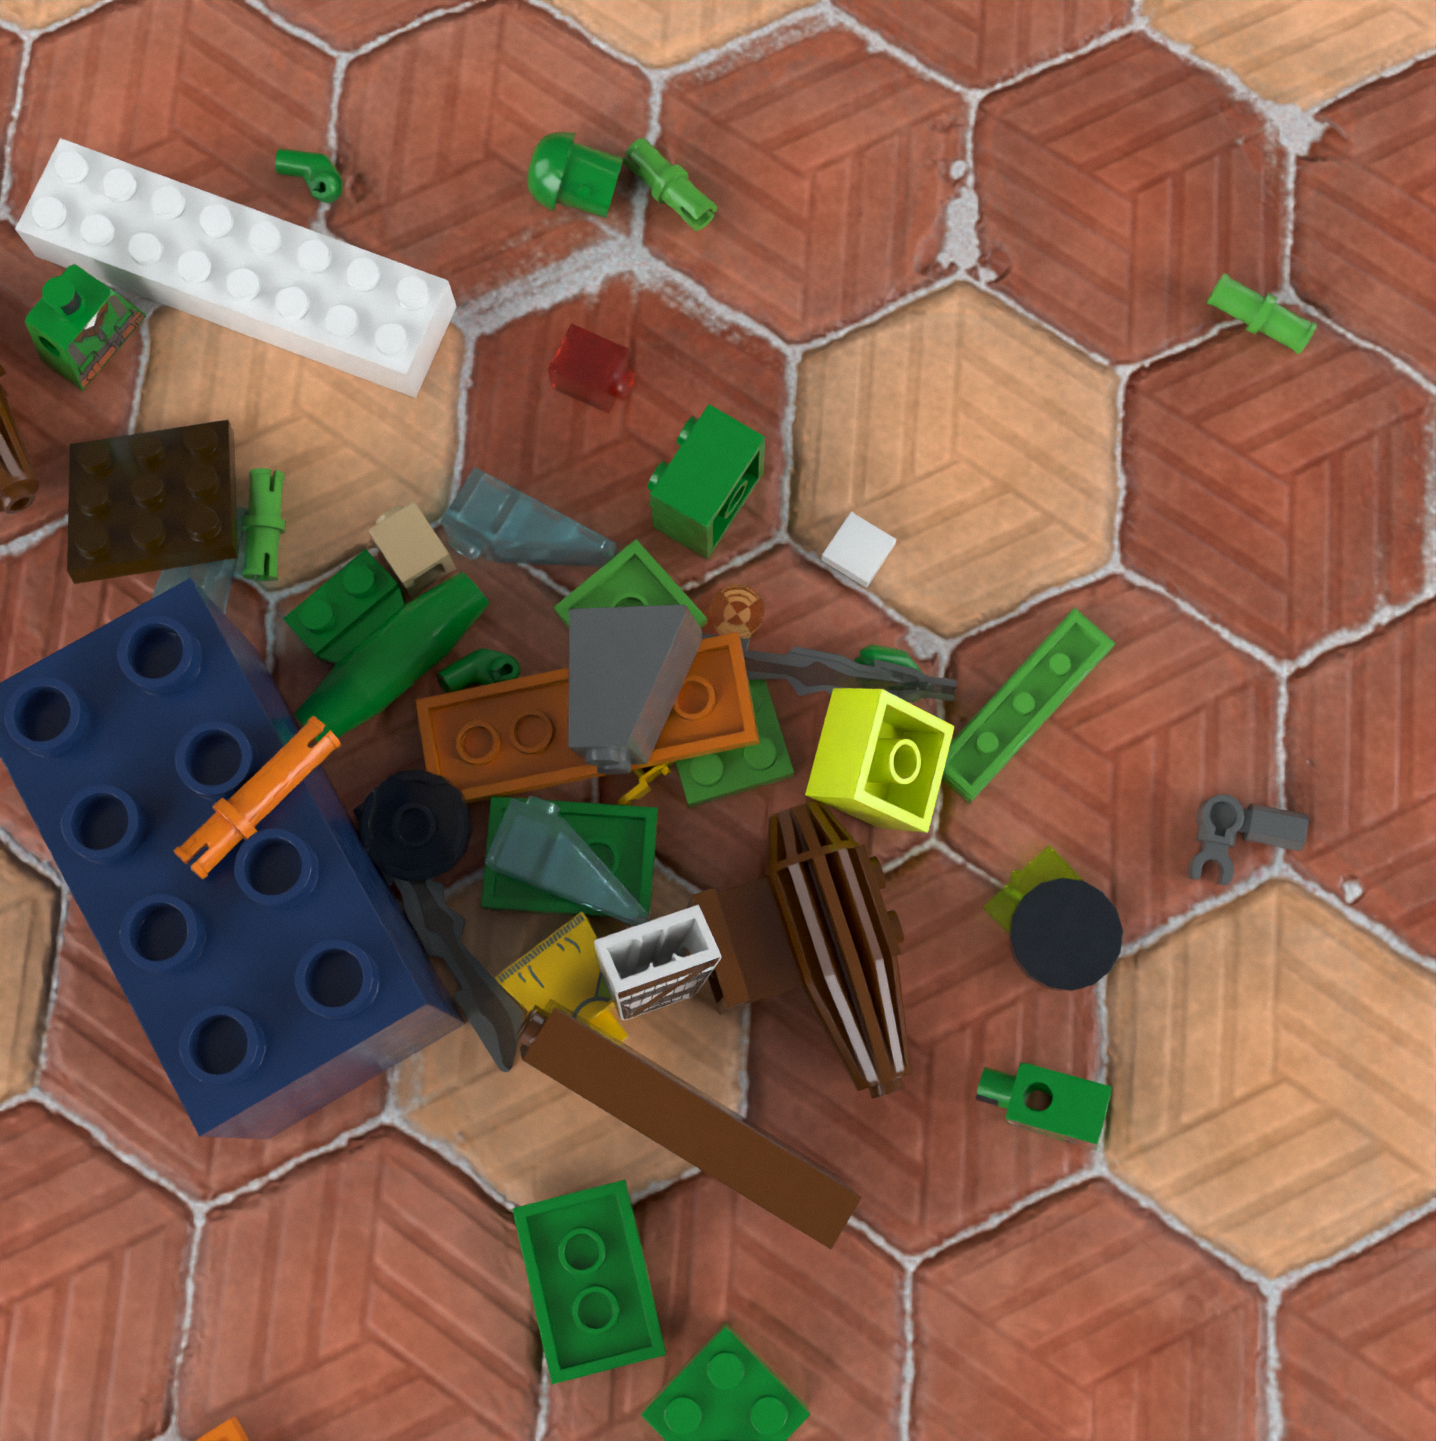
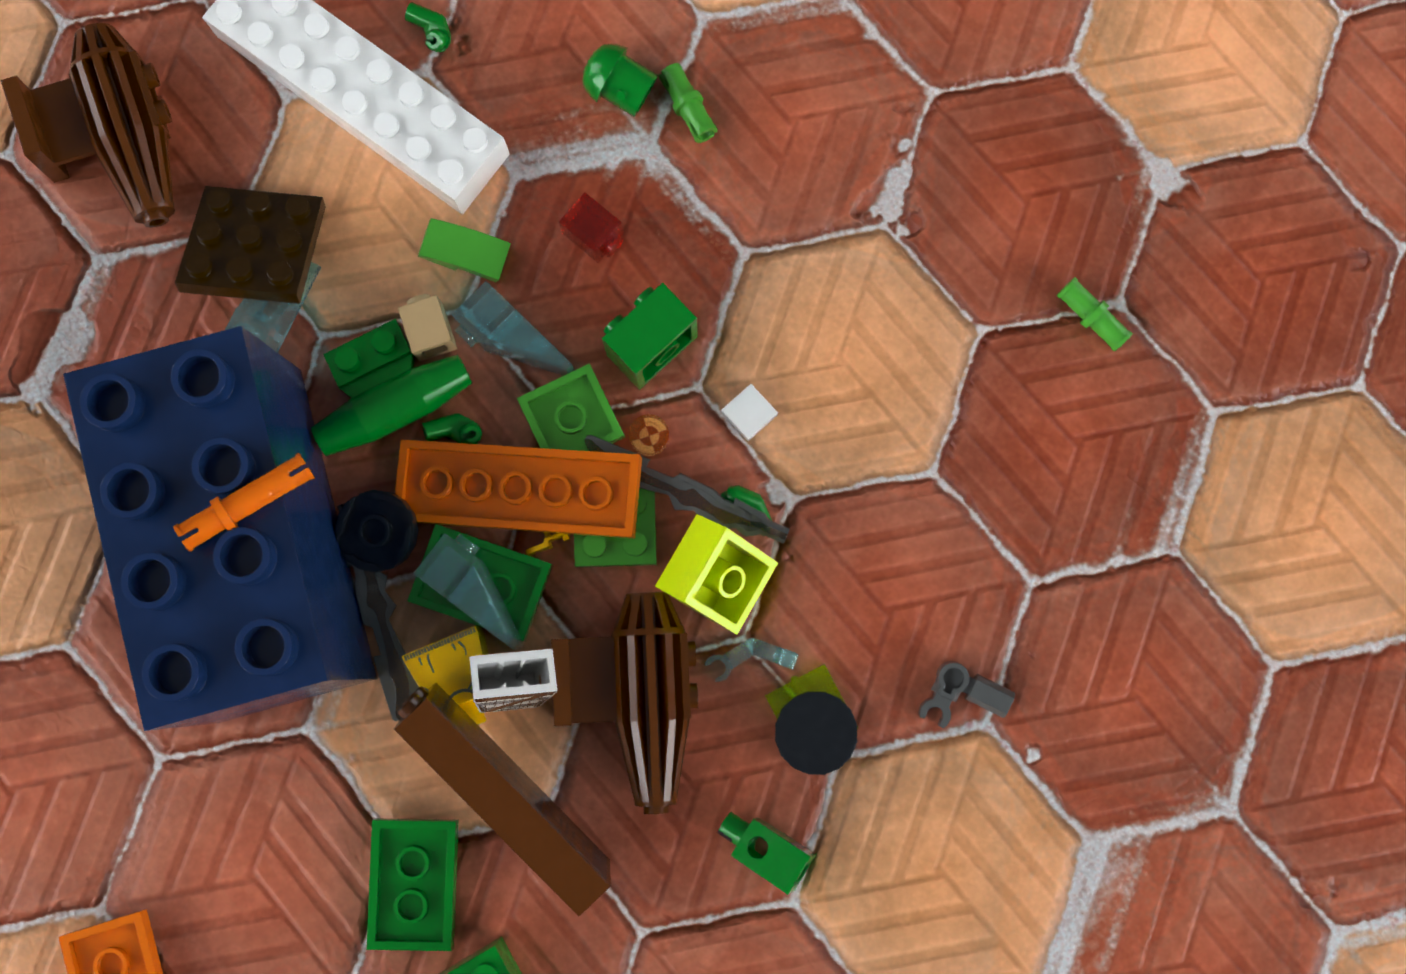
camera: 15 degrees right, 5 degrees up
green torso [25,263,146,391] -> none
bright green pin [241,468,286,581] -> none
dark grey slope [568,605,702,774] -> none
bright green tile [942,608,1116,804] -> none
none -> bright green slope [418,218,511,283]
none -> clear light blue arm [705,638,799,682]

